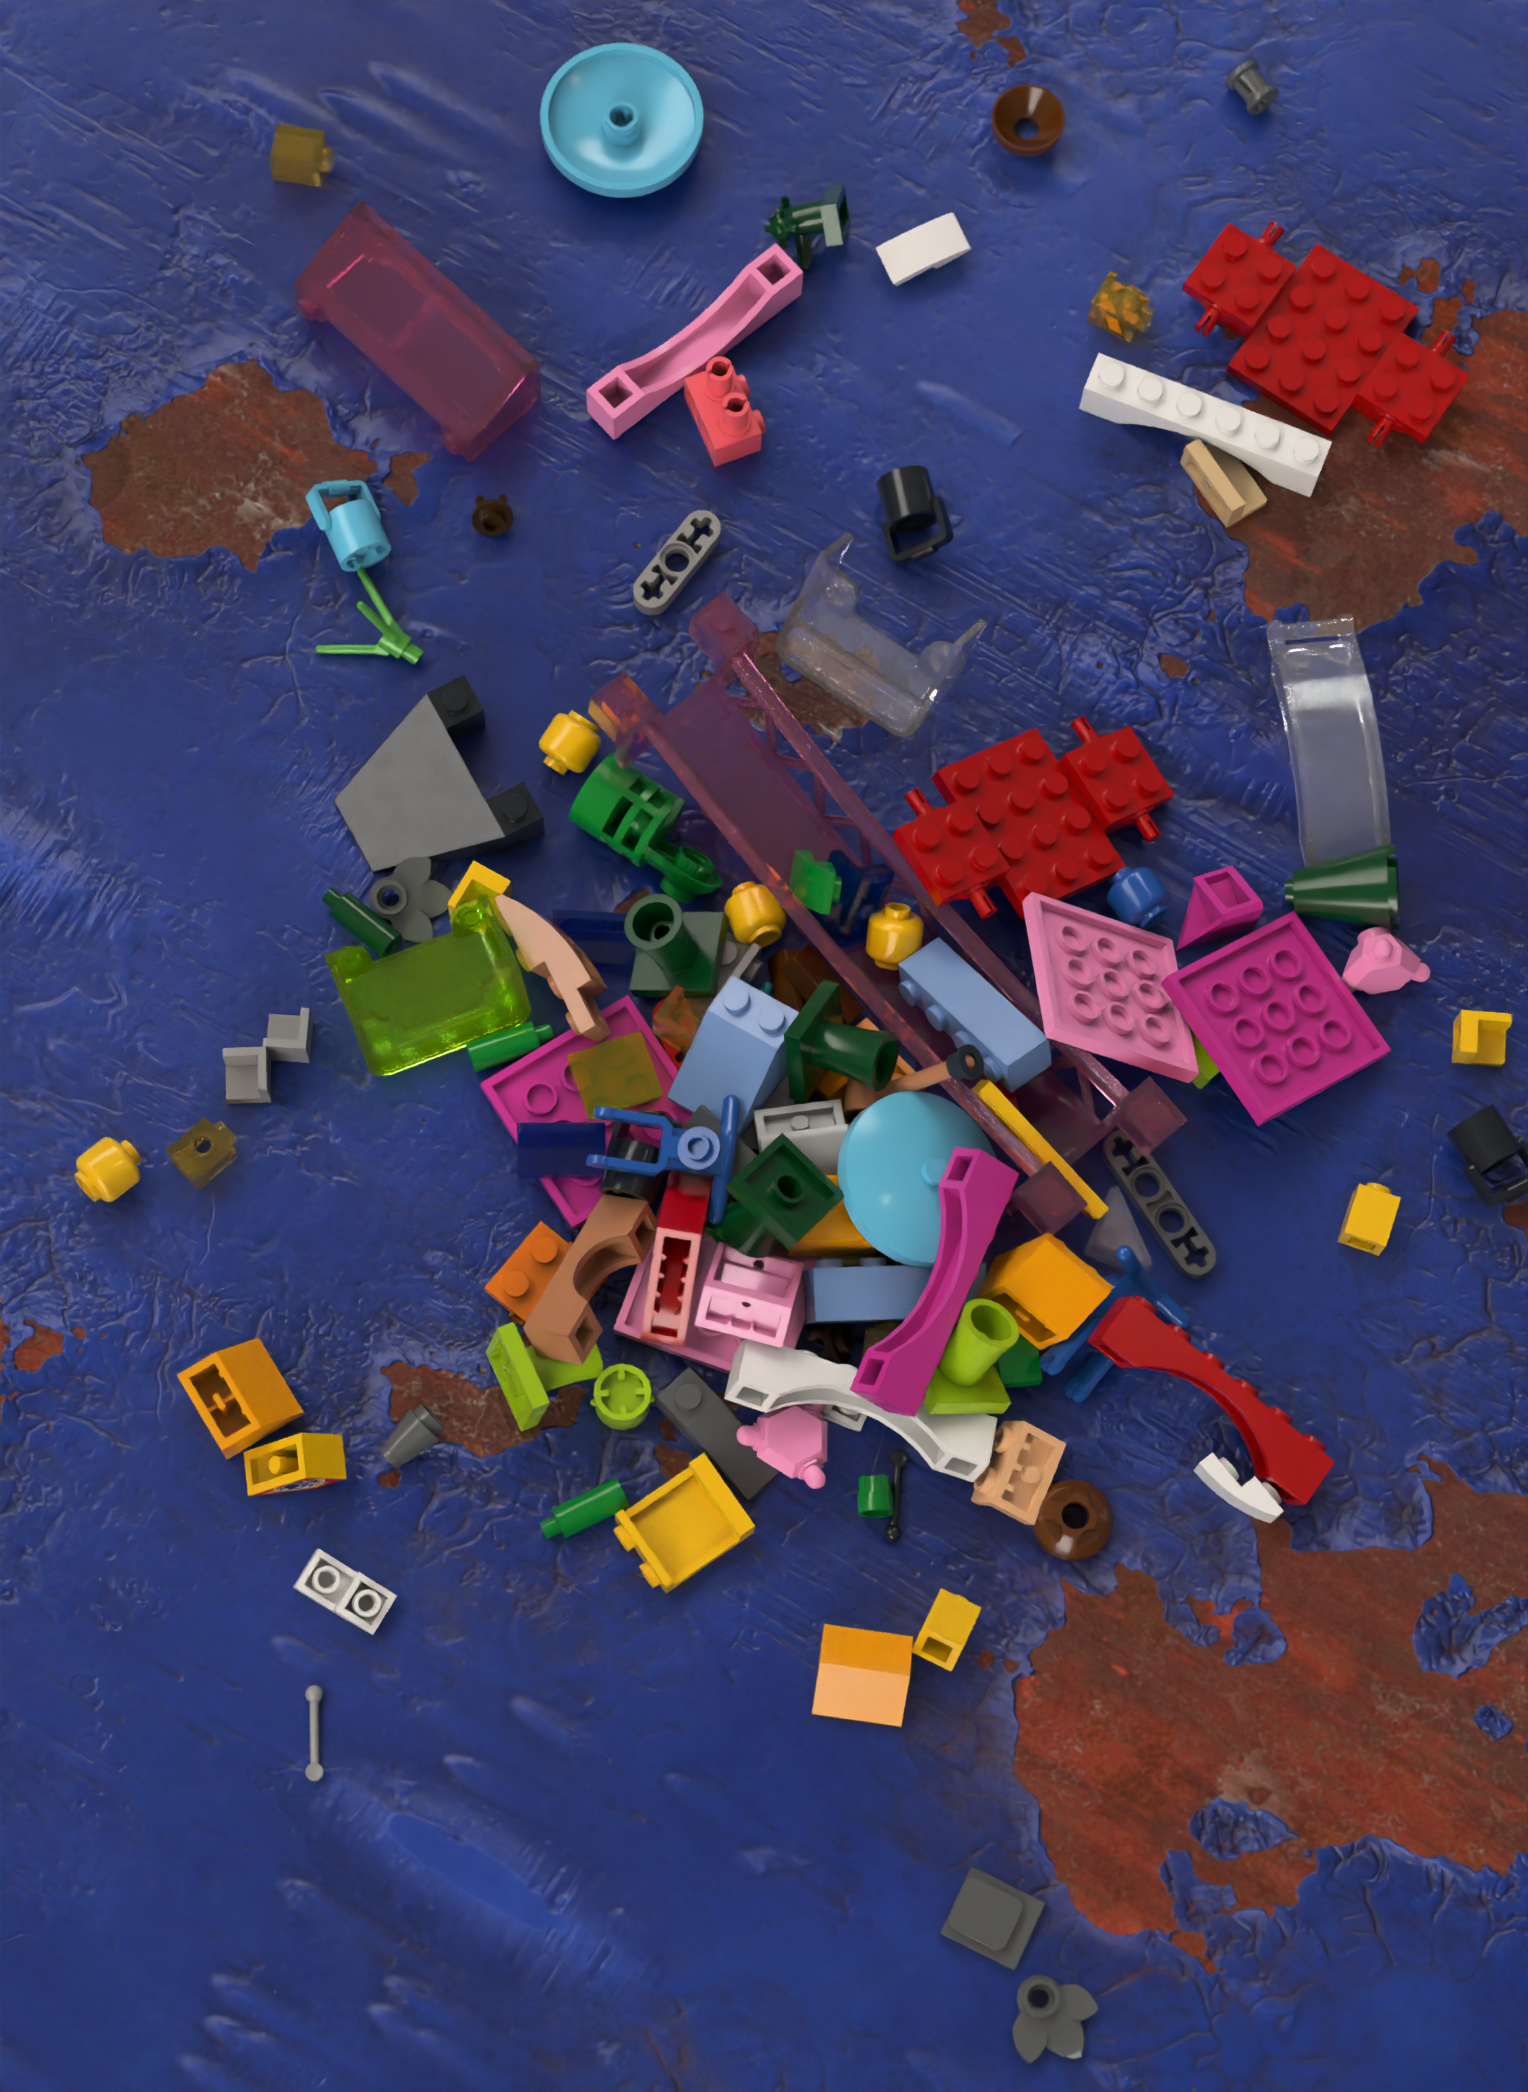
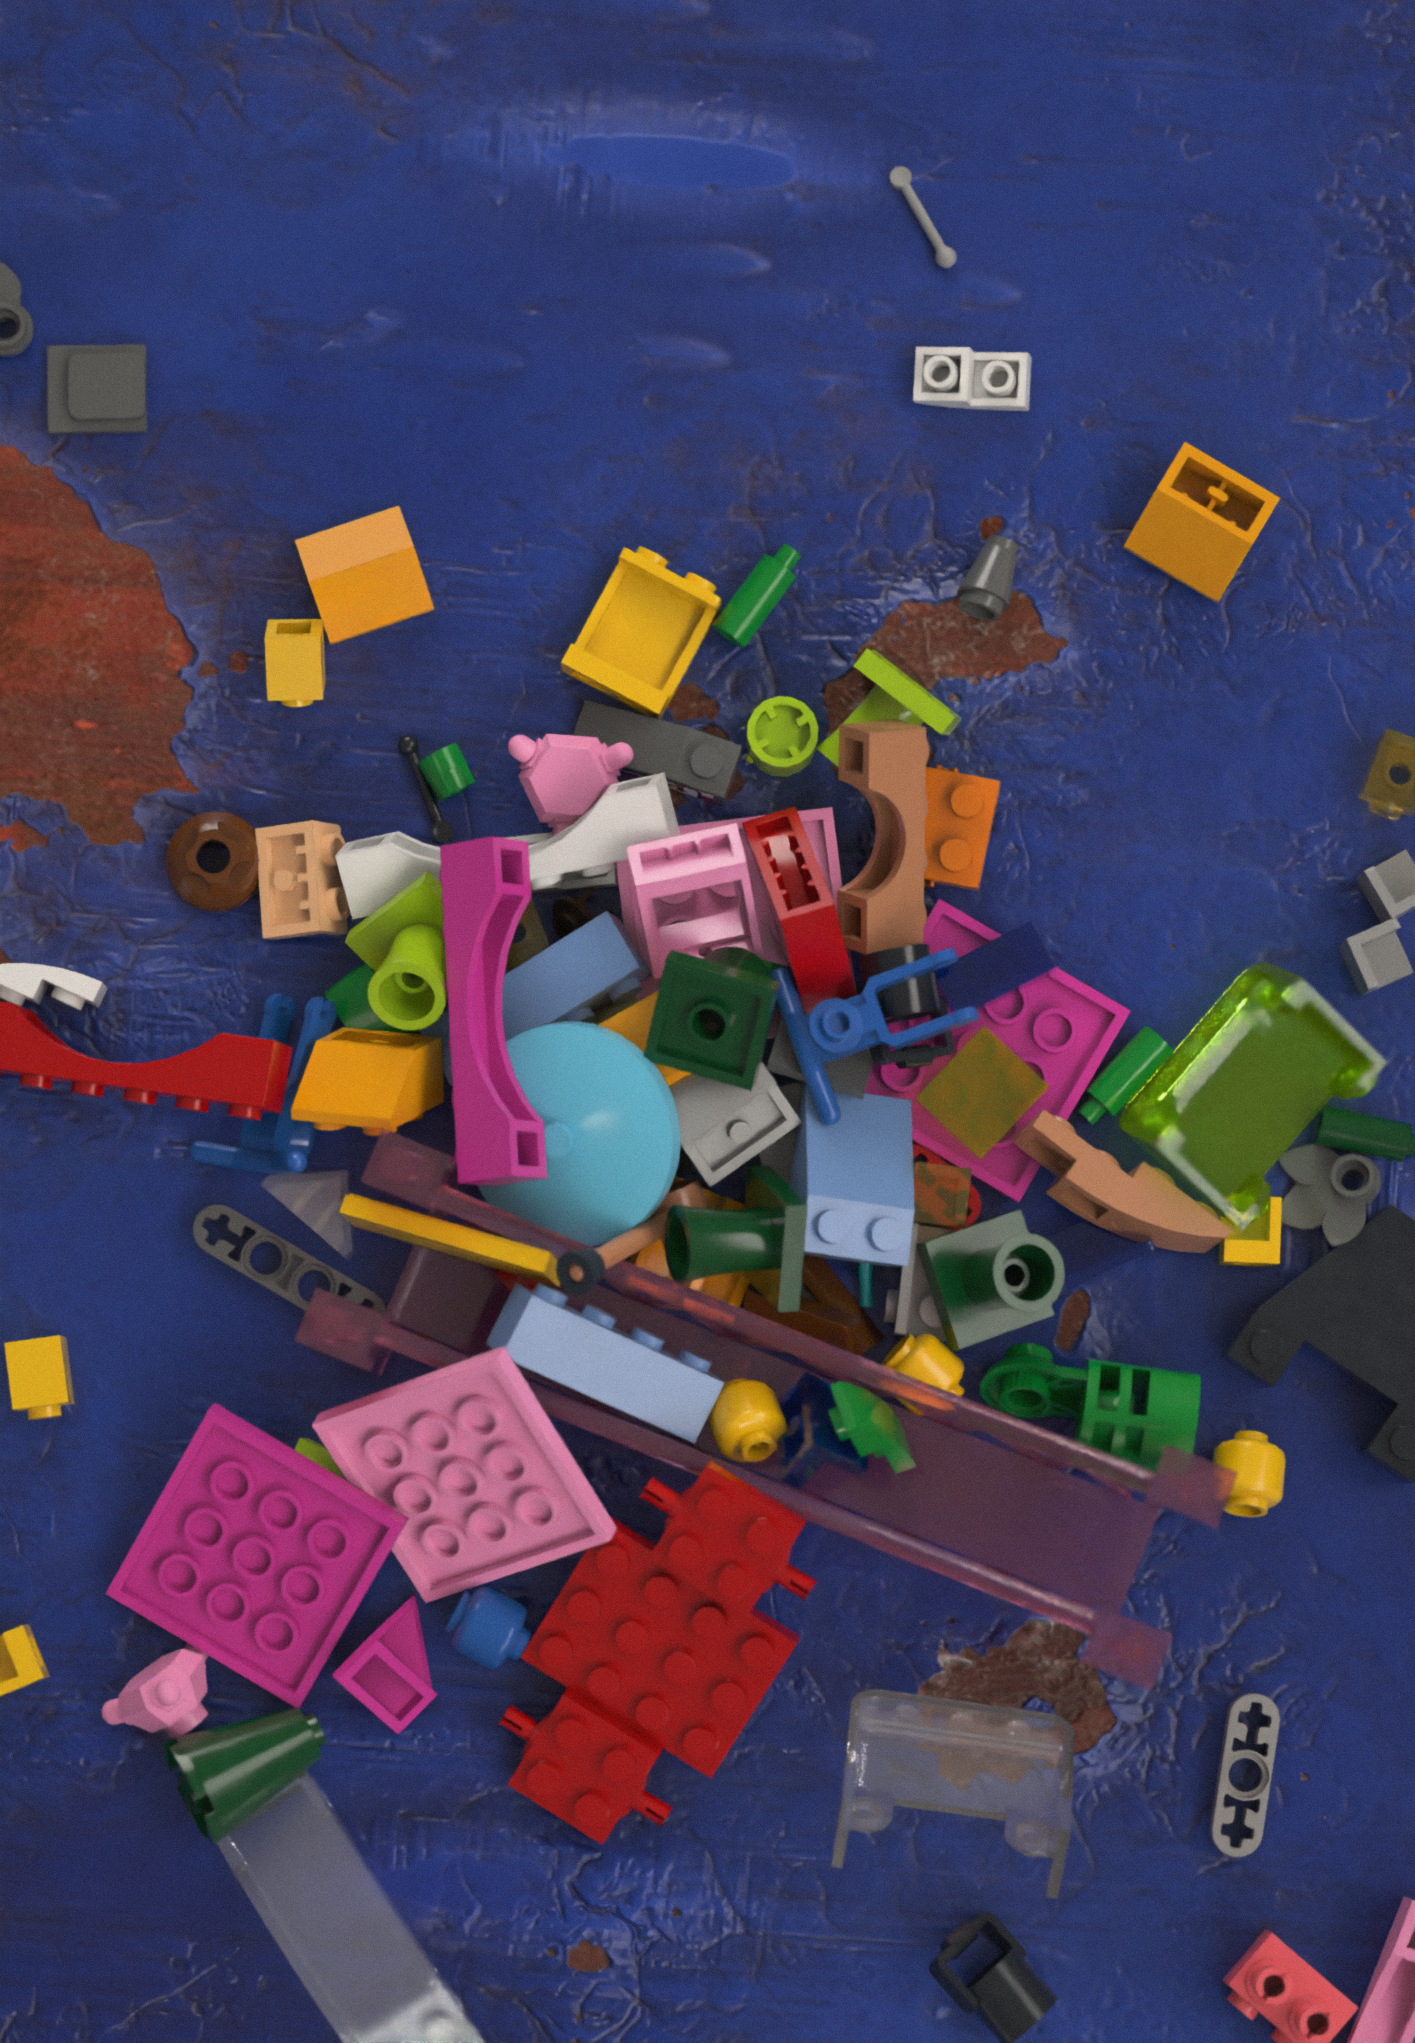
camera: 155 degrees right, 10 degrees up
yellow slope [243,1433,347,1496] -> none

